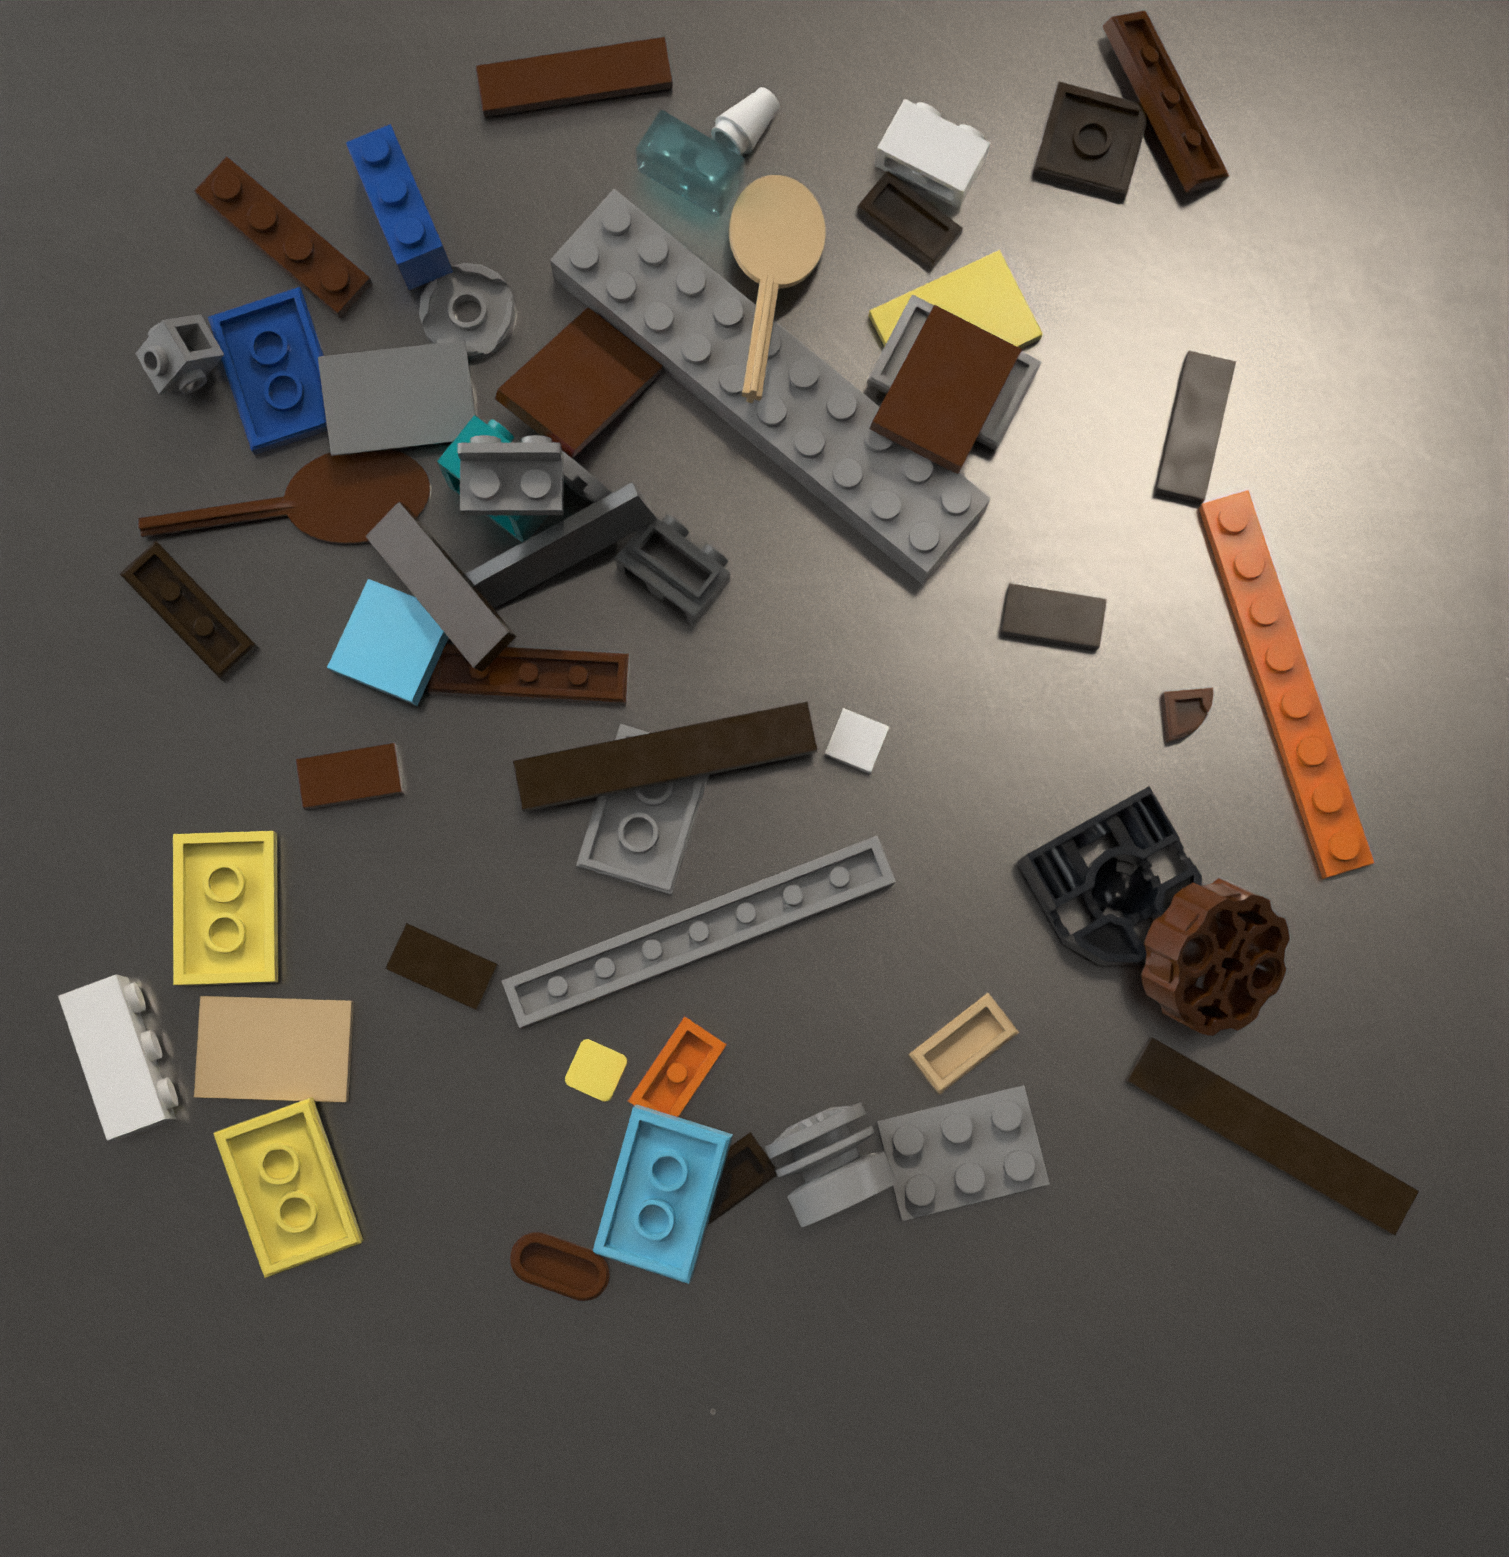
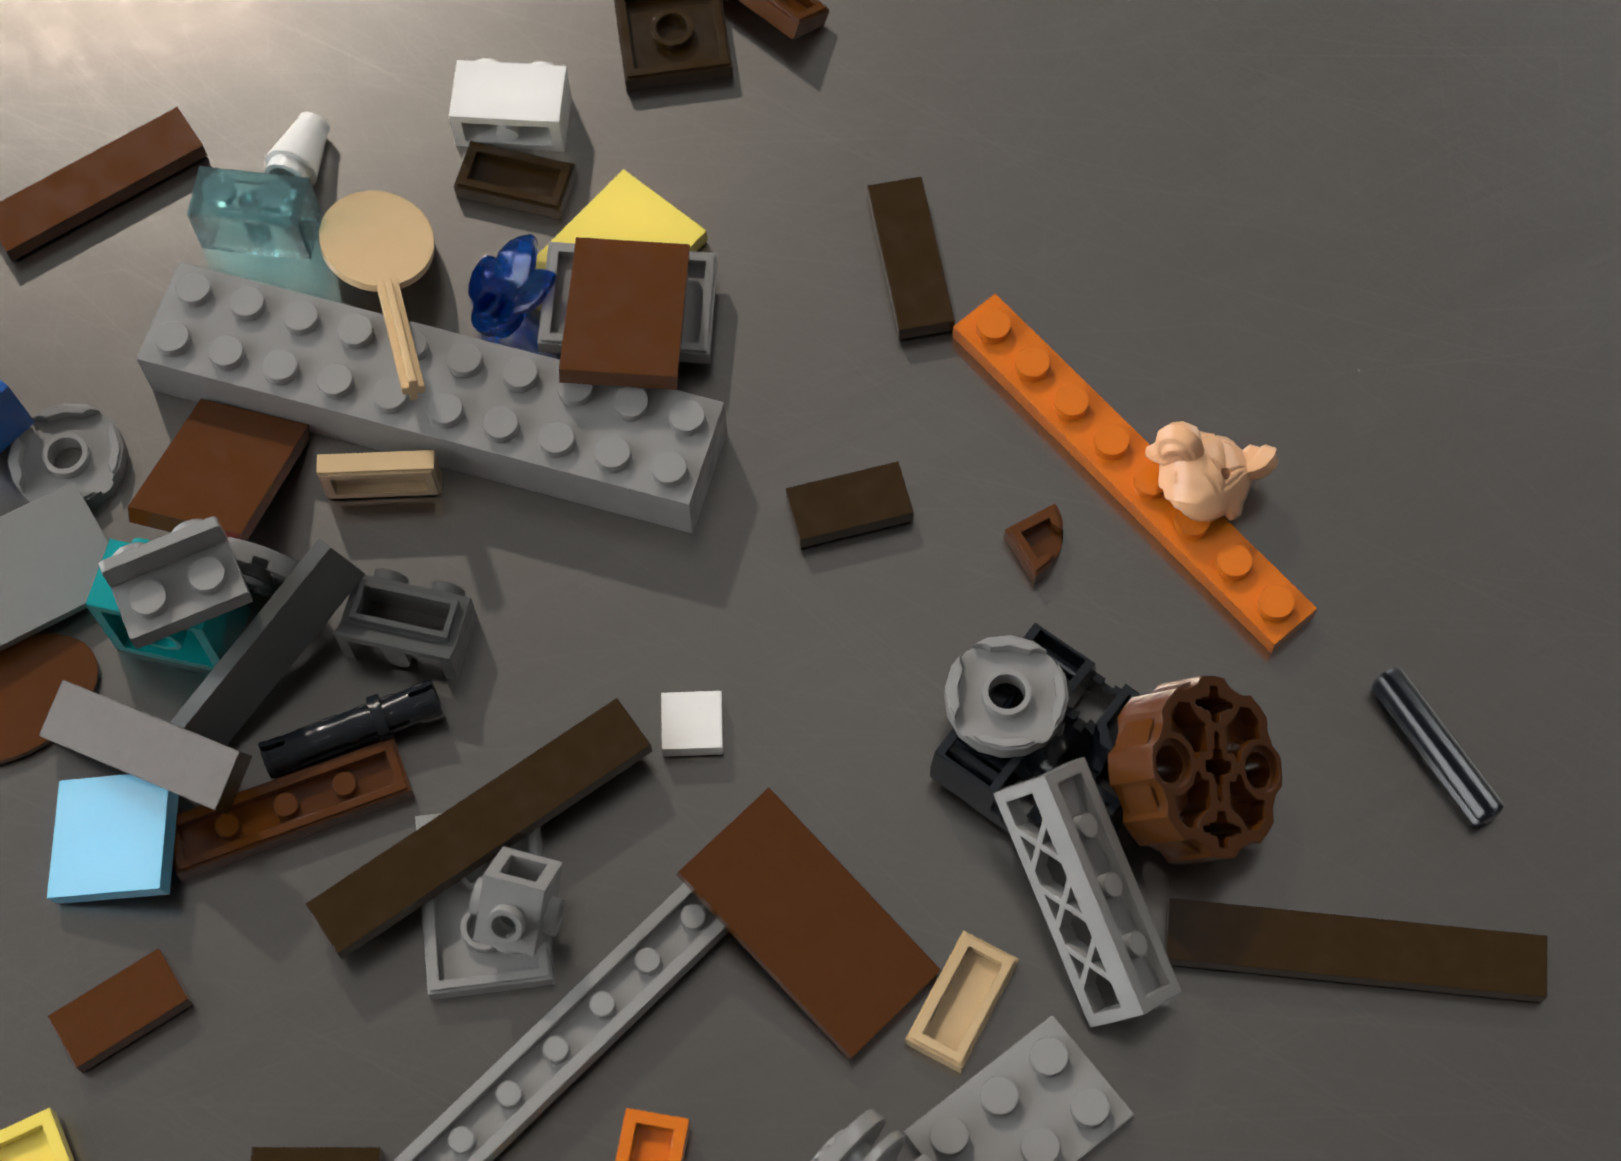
camera: 20 degrees left, 15 degrees down
none -> black pin [258,679,444,779]
none -> tan tile [316,450,443,499]
none -> clear blue plate [468,234,557,339]
none -> light grey brick [469,846,566,957]
none -> reddish brown tile [676,787,941,1059]
none -> light grey tile [944,635,1069,758]
none -> light grey fence [993,757,1182,1028]
none -> light nougat hair [1145,421,1279,522]
none -> black axle [1372,666,1504,826]

